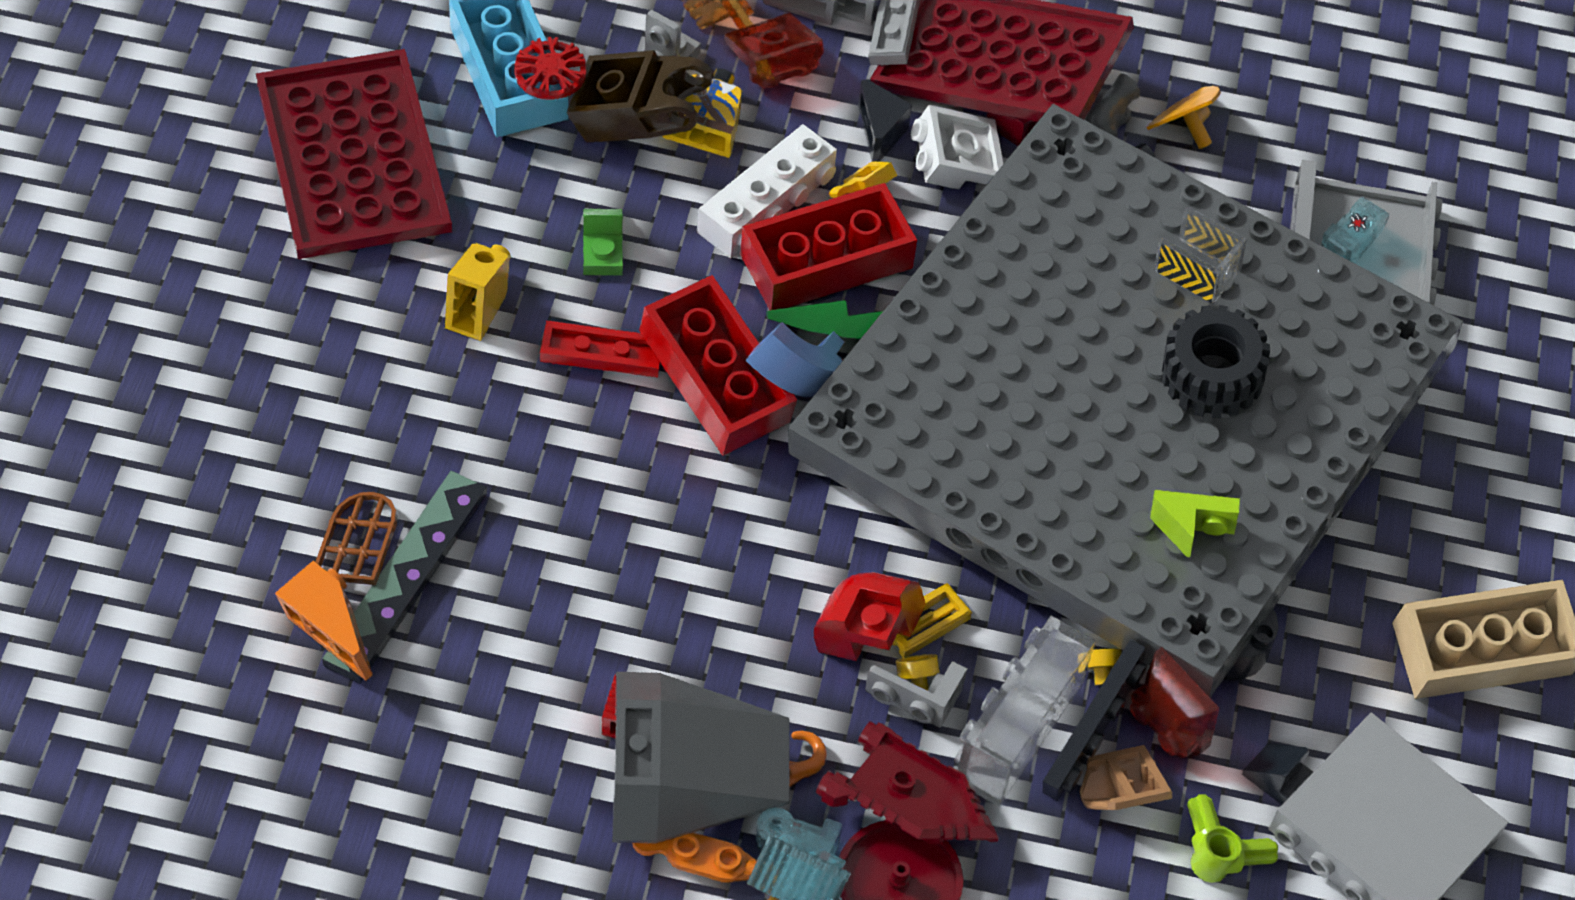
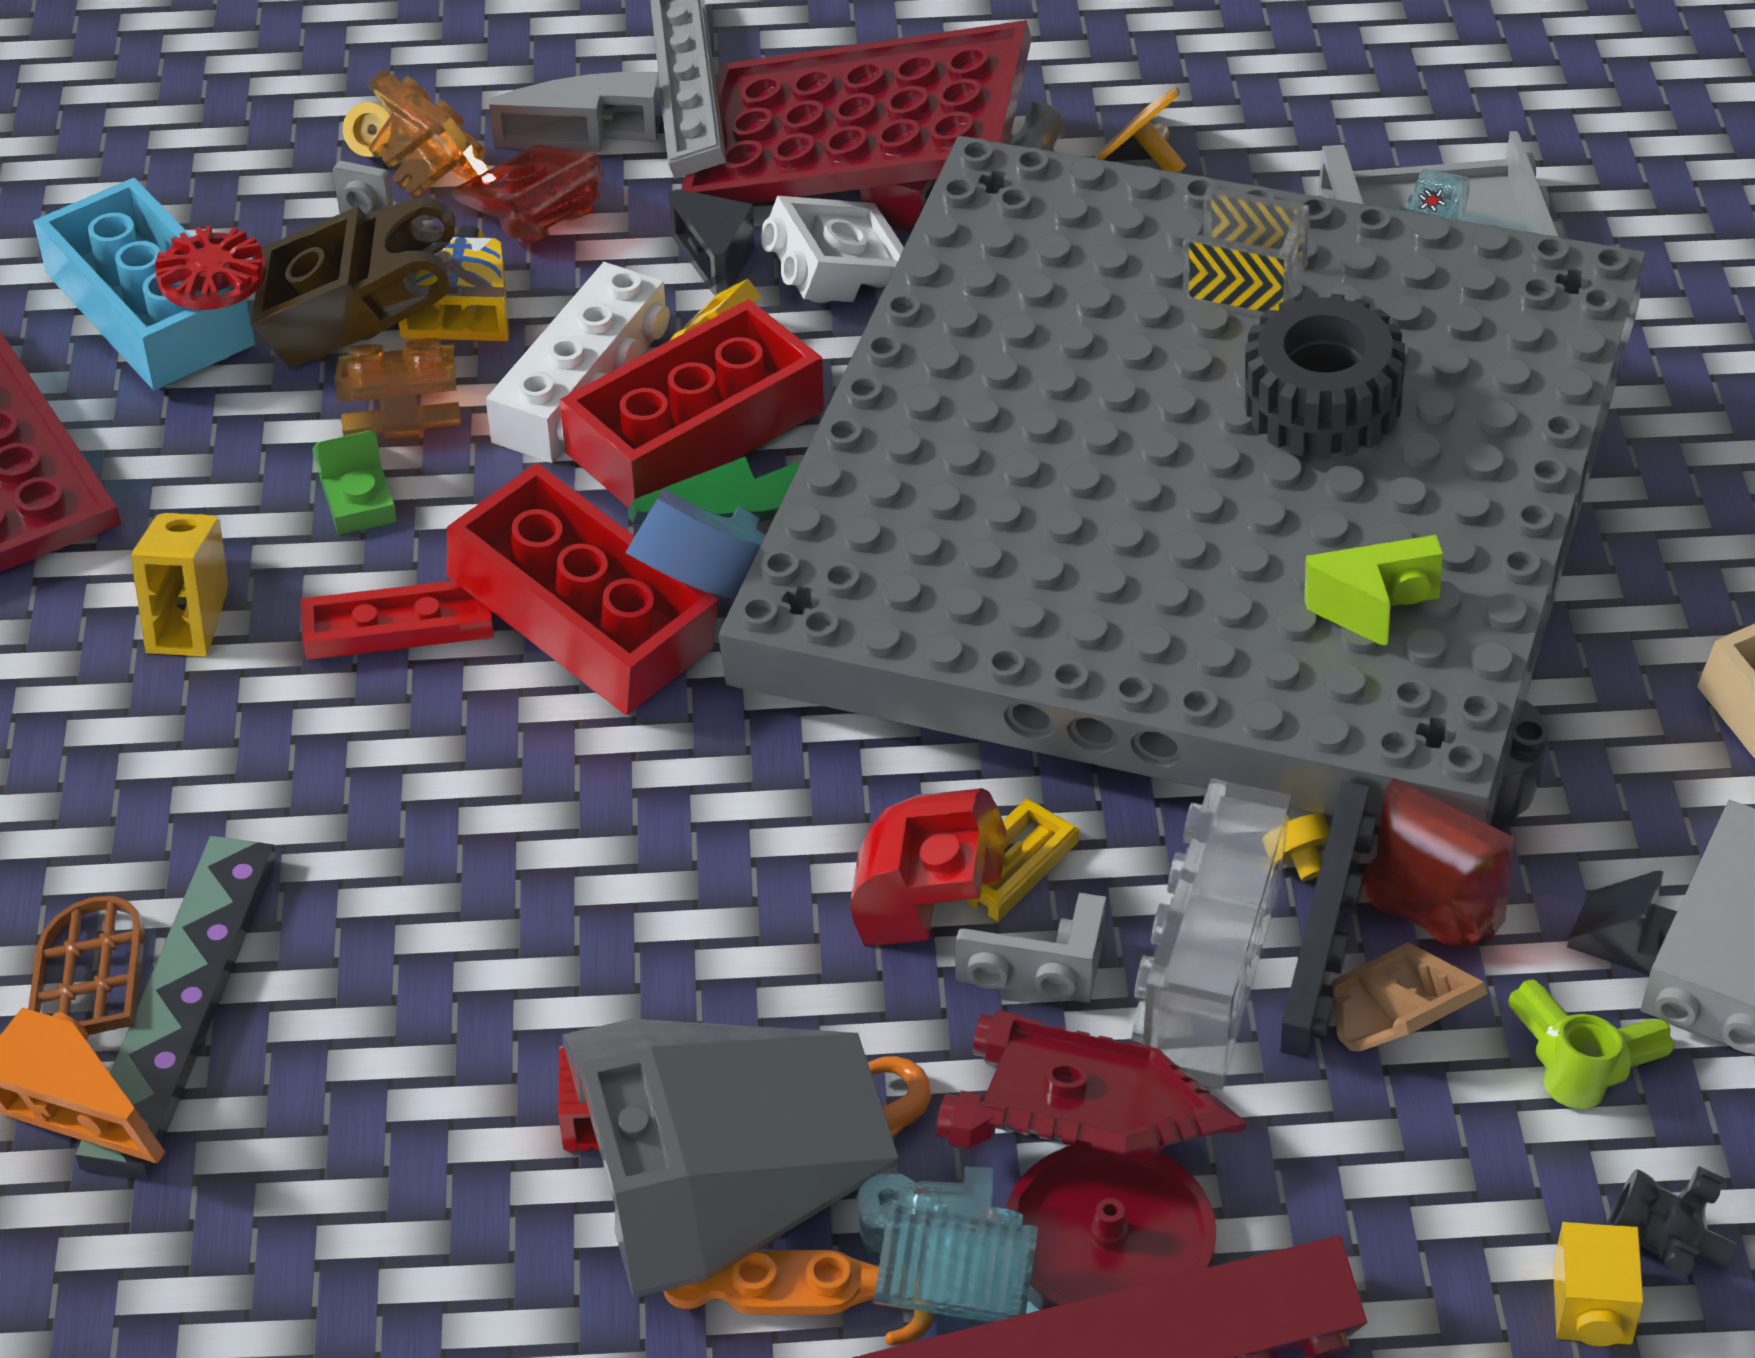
camera: 10 degrees left, 10 degrees down
yellow tile [896,654,940,691] -> none
none -> clear orange plate [335,338,461,439]

